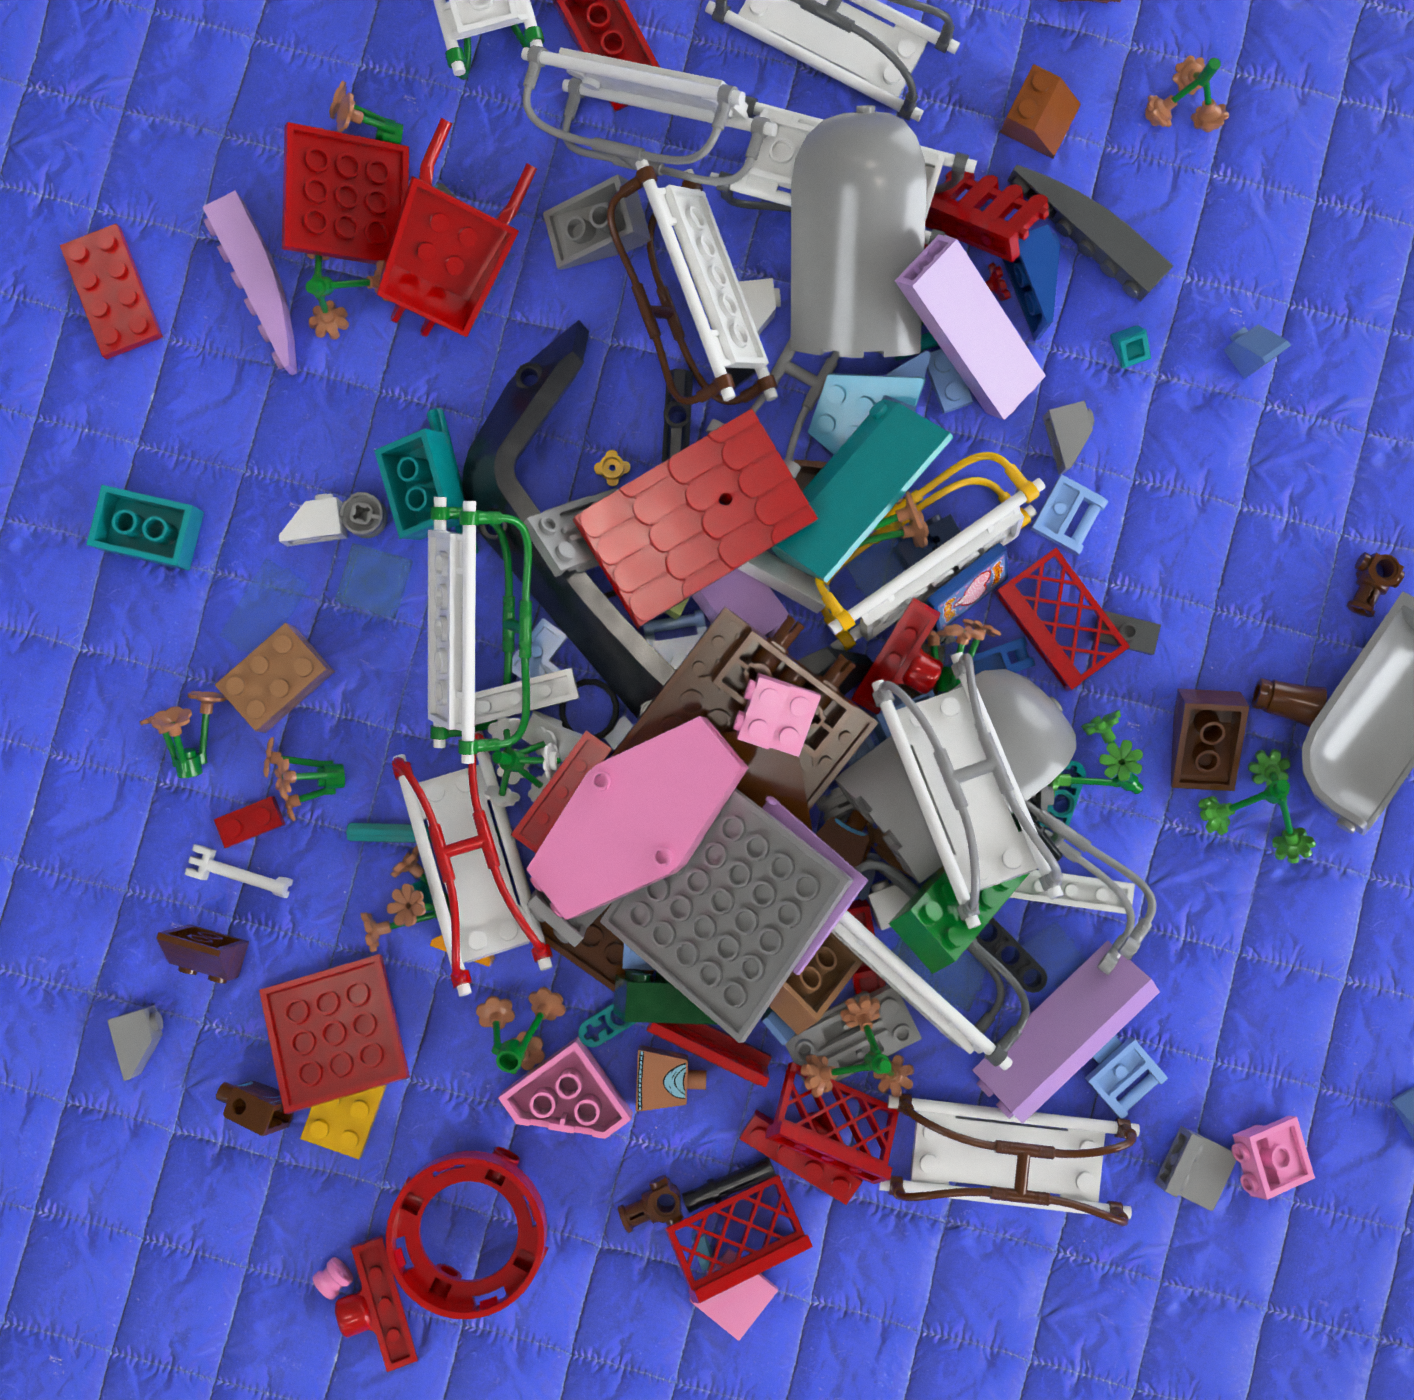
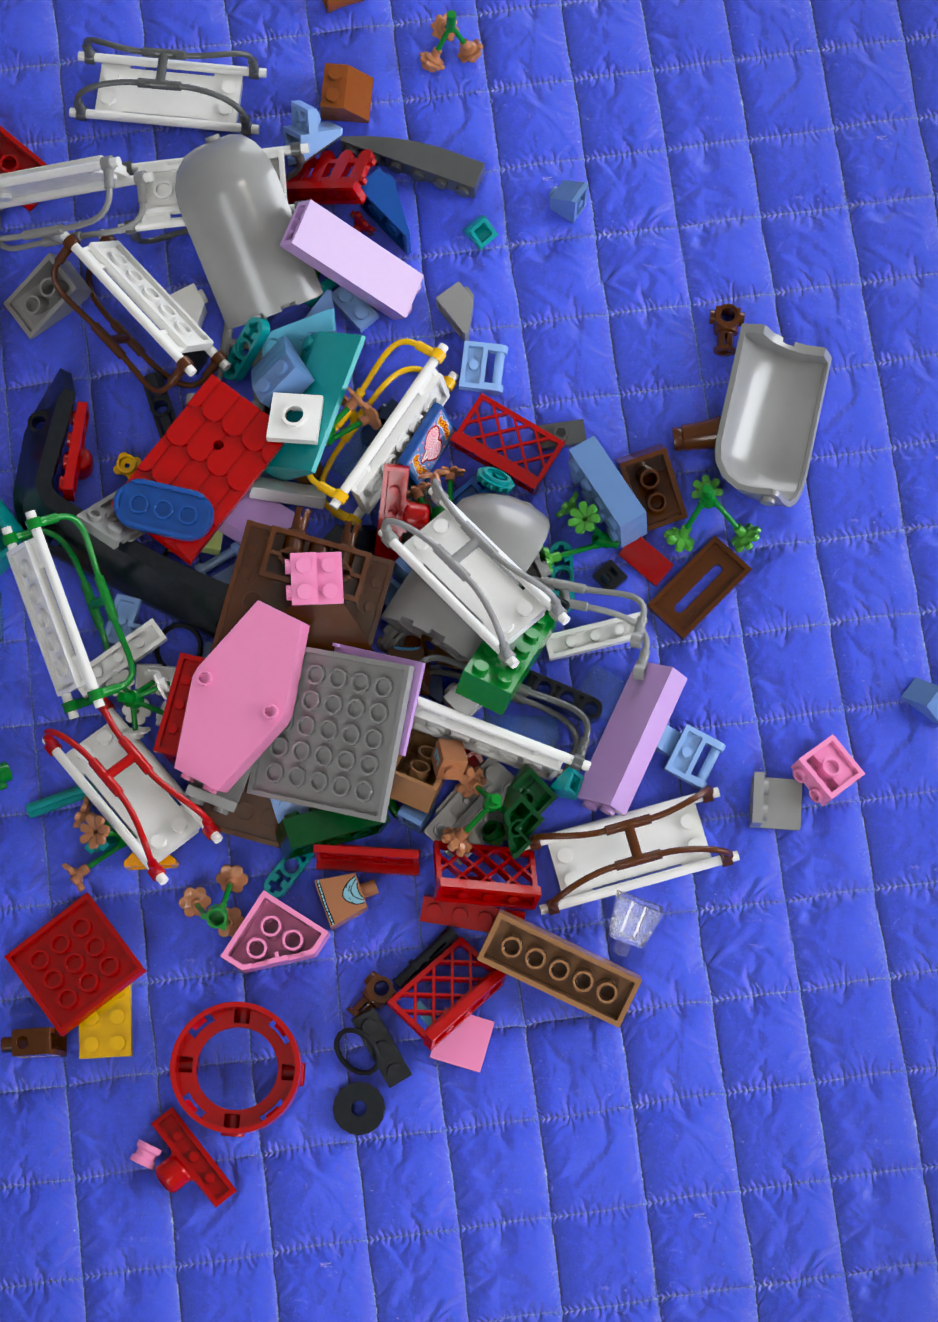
camera: 20 degrees left, 10 degrees down
none -> red plate [59,402,94,501]
none -> blue tile [113,479,214,542]
none -> teal beam [223,317,270,381]
none -> medium blue slope [251,335,315,409]
none -> white piece [266,392,324,445]
none -> light blue piece [283,100,343,167]
none -> black tile [333,1082,386,1135]
none -> black piece [334,1028,381,1075]
none -> black plate [351,1006,412,1088]
none -> nougat brick [431,738,468,781]
none -> teal gear [476,467,515,494]
none -> medium nougat brick [477,908,642,1028]
none -> dark green plate [481,820,507,847]
none -> dark green slope [502,763,558,860]
none -> teal slope [550,766,584,800]
none -> medium blue brick [567,436,647,548]
none -> black tile [592,559,628,590]
none -> clear torso [608,890,664,957]
none -> red slope [618,537,673,587]
none -> reddish brown piece [647,536,752,640]

